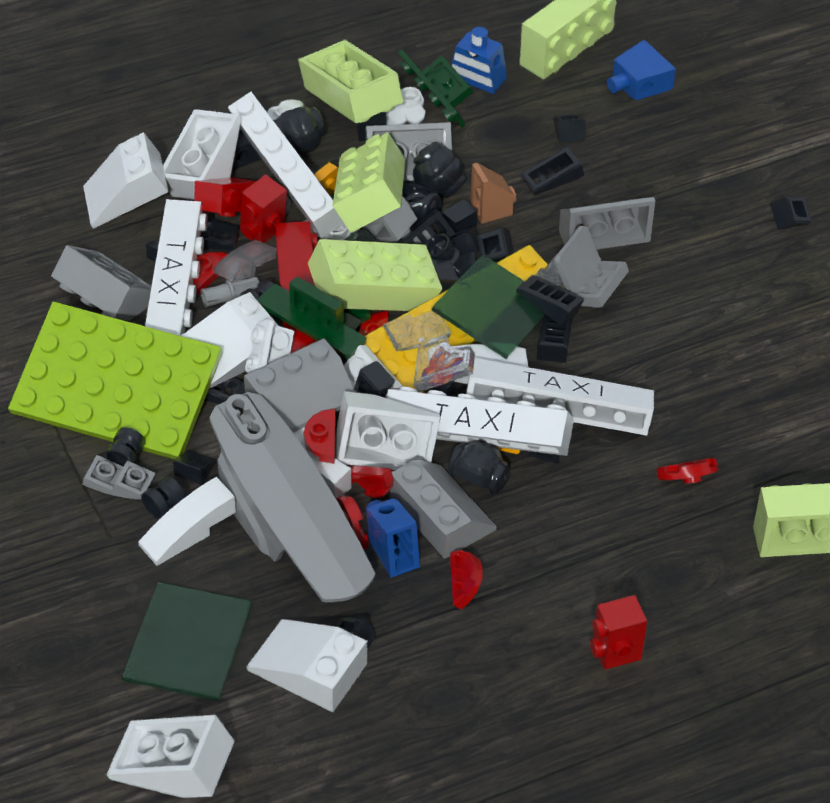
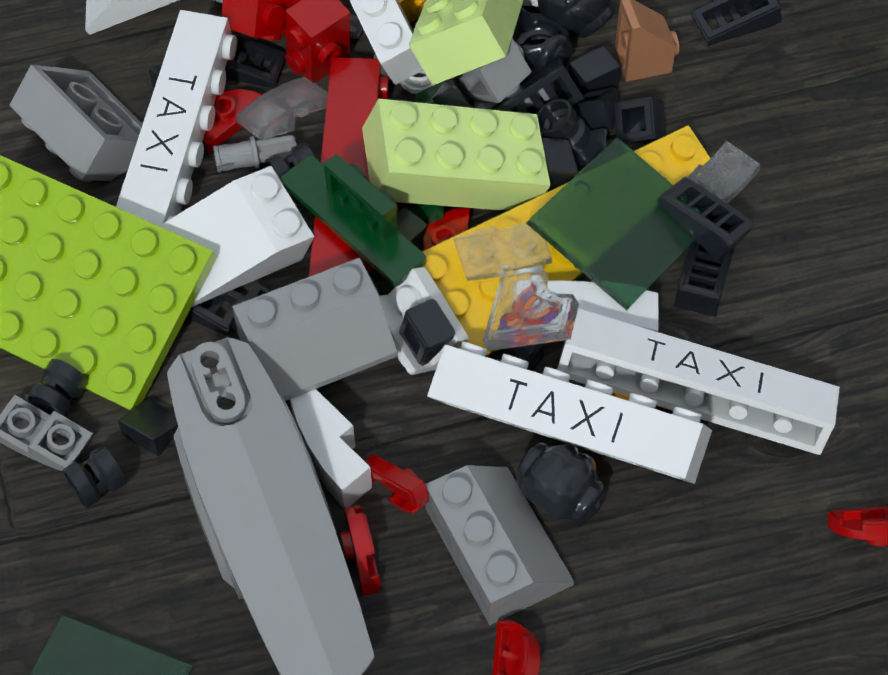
camera: 10 degrees right, 10 degrees up
white slope [139,477,236,566] -> none
white bracket [245,319,294,374] -> none
red plate [303,409,336,464] -> none
white slope [335,391,440,470] -> none
blue torso [366,499,420,578] -> none
light grey bracket [555,226,629,307] -> none
light grey slope [559,197,655,249] -> none

